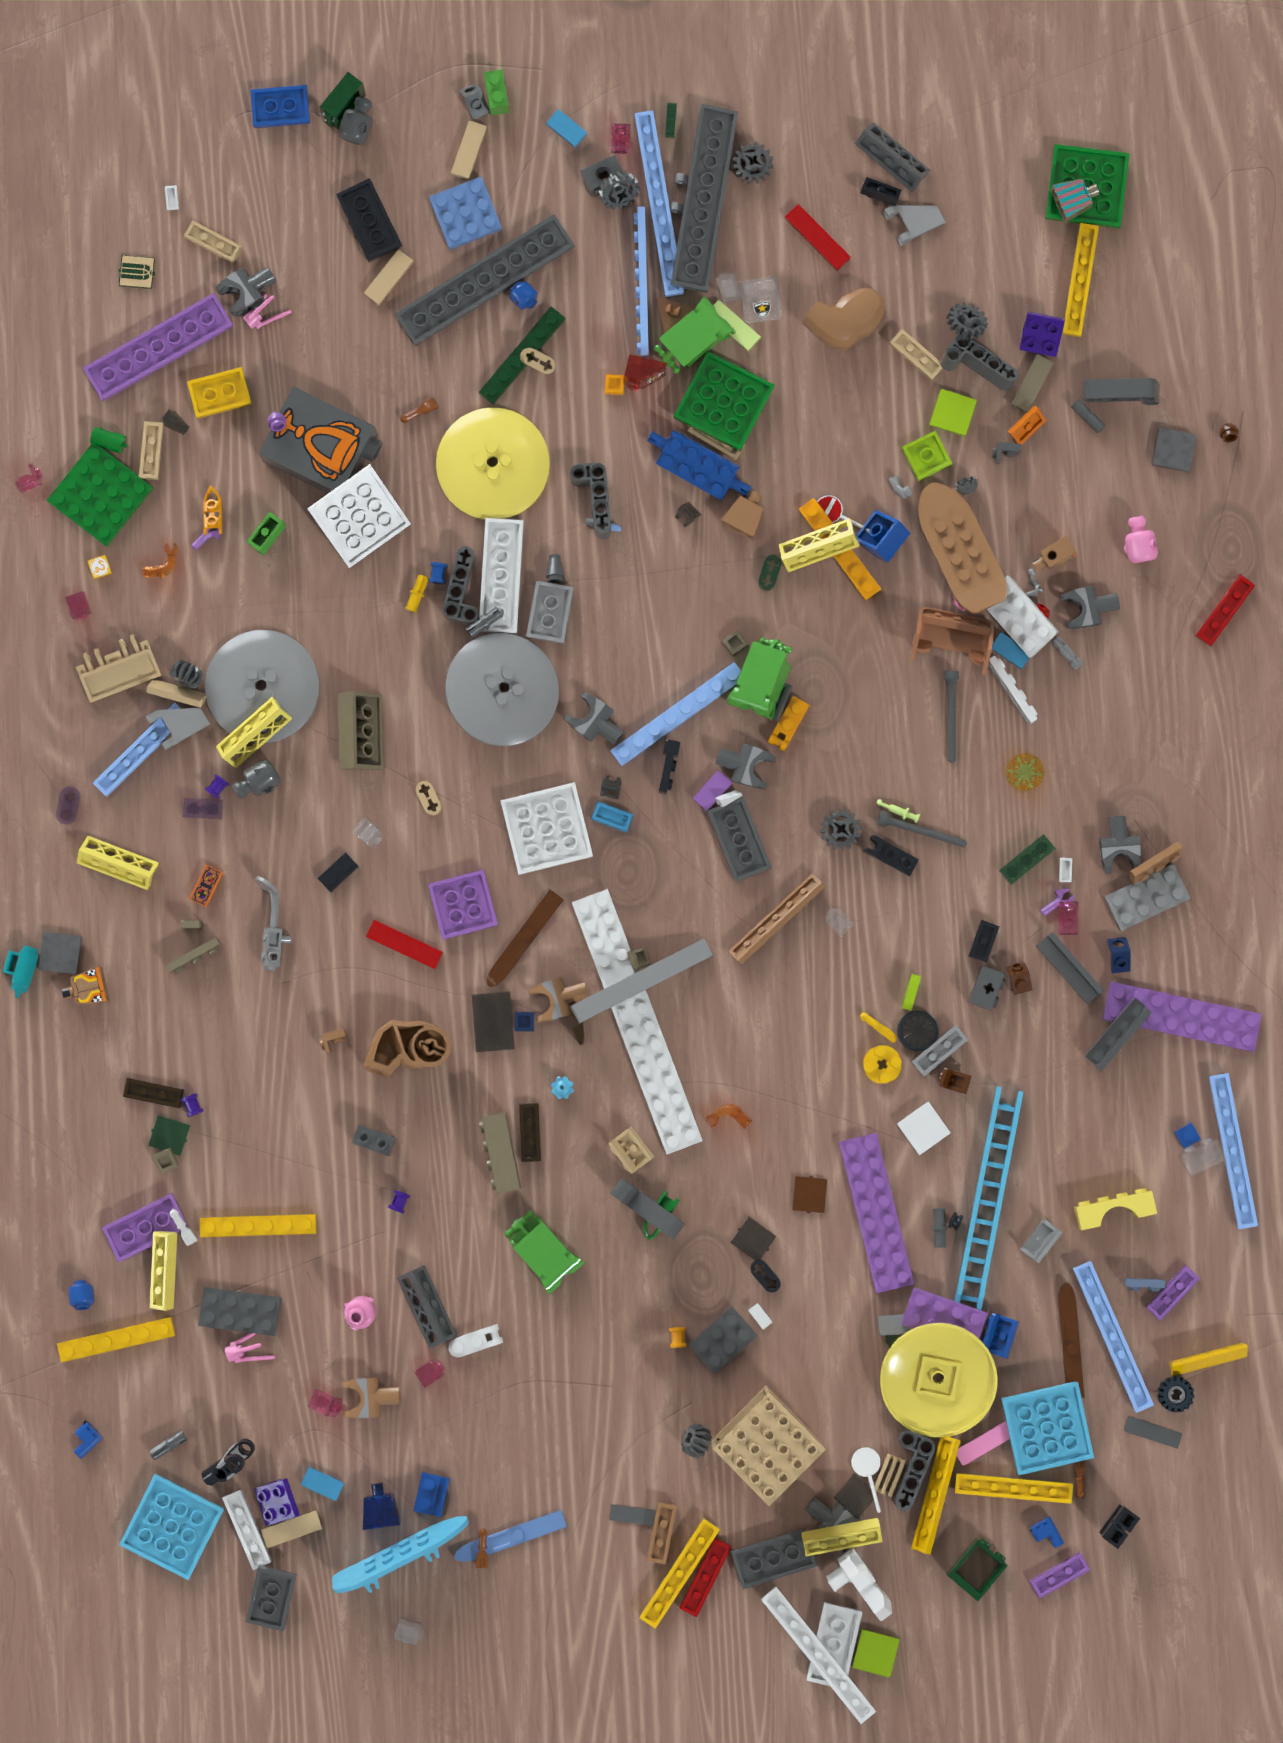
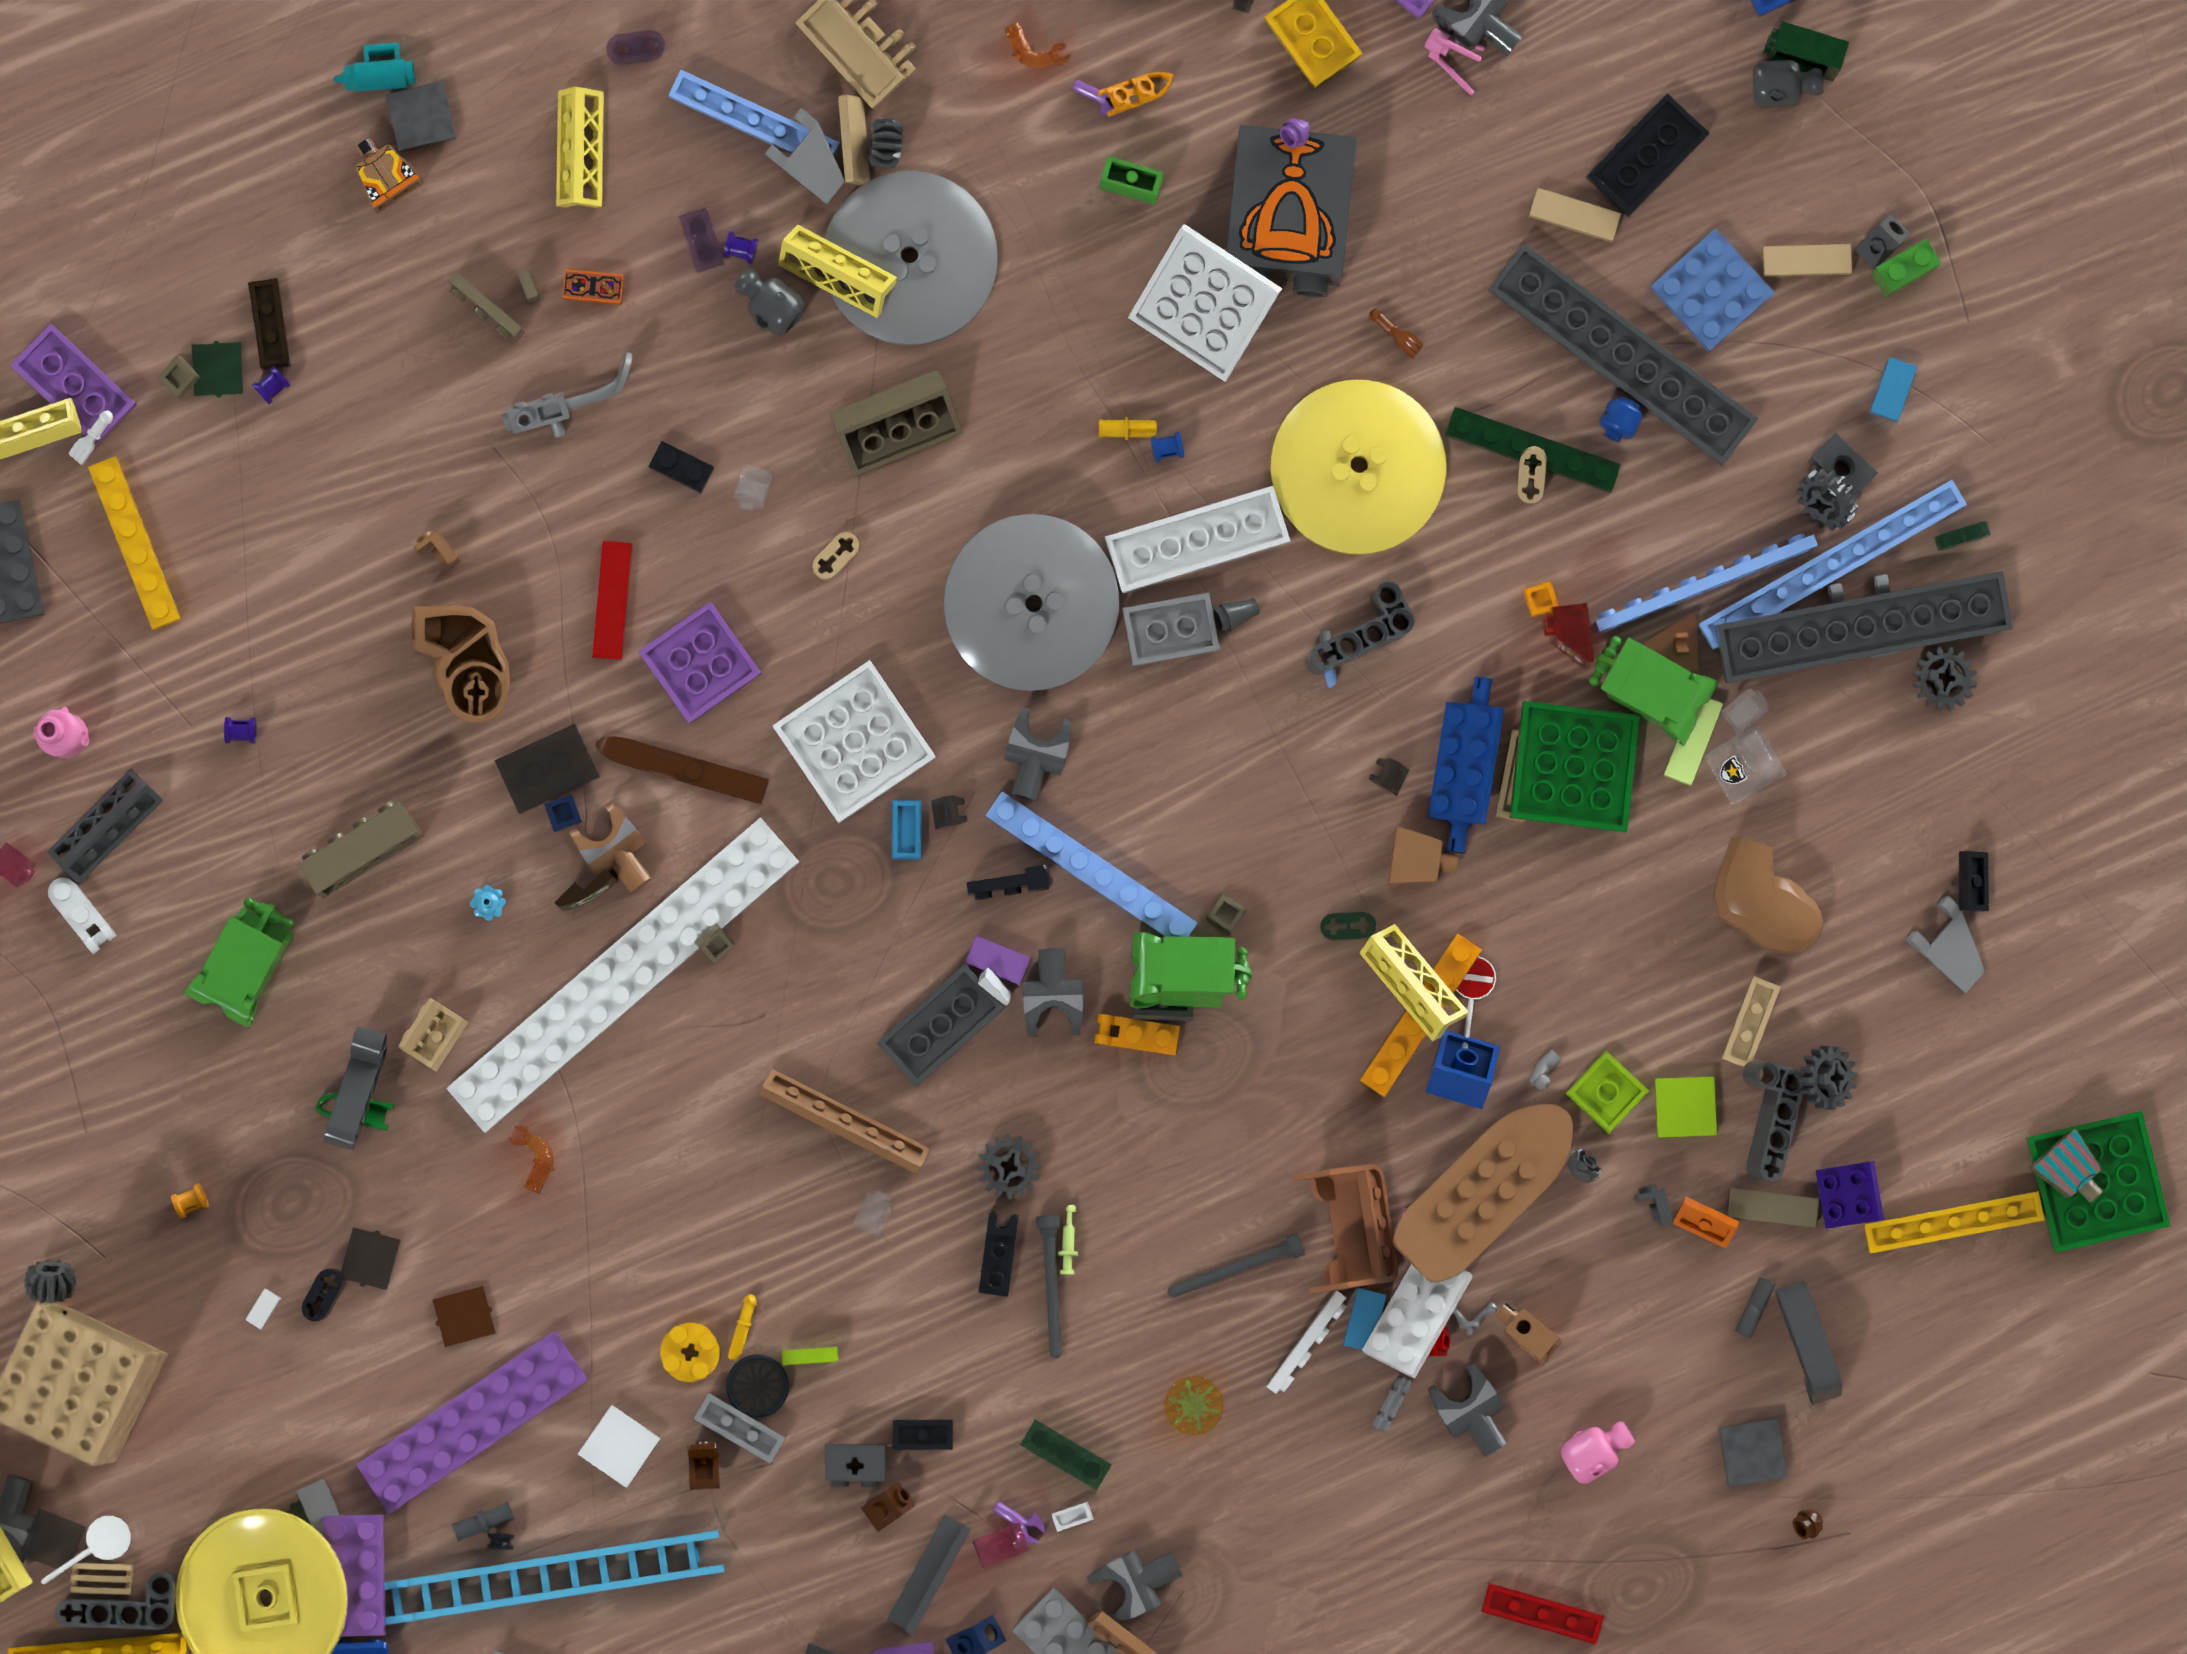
camera: 60 degrees right, 0 degrees up
dark grey brick [352,1125,396,1156] -> none
dark grey beam [443,546,479,626] -> none
dark grey pin [465,607,503,638] -> none
dark brown tile [519,1103,541,1162] -> none
light grey tile [570,939,713,1024] -> none
clear pink bracket [611,123,630,154] -> none
dark grey plate [689,1306,758,1374] -> none
red tile [785,204,851,271] -> none
dark grey fence [855,123,931,192] -> none

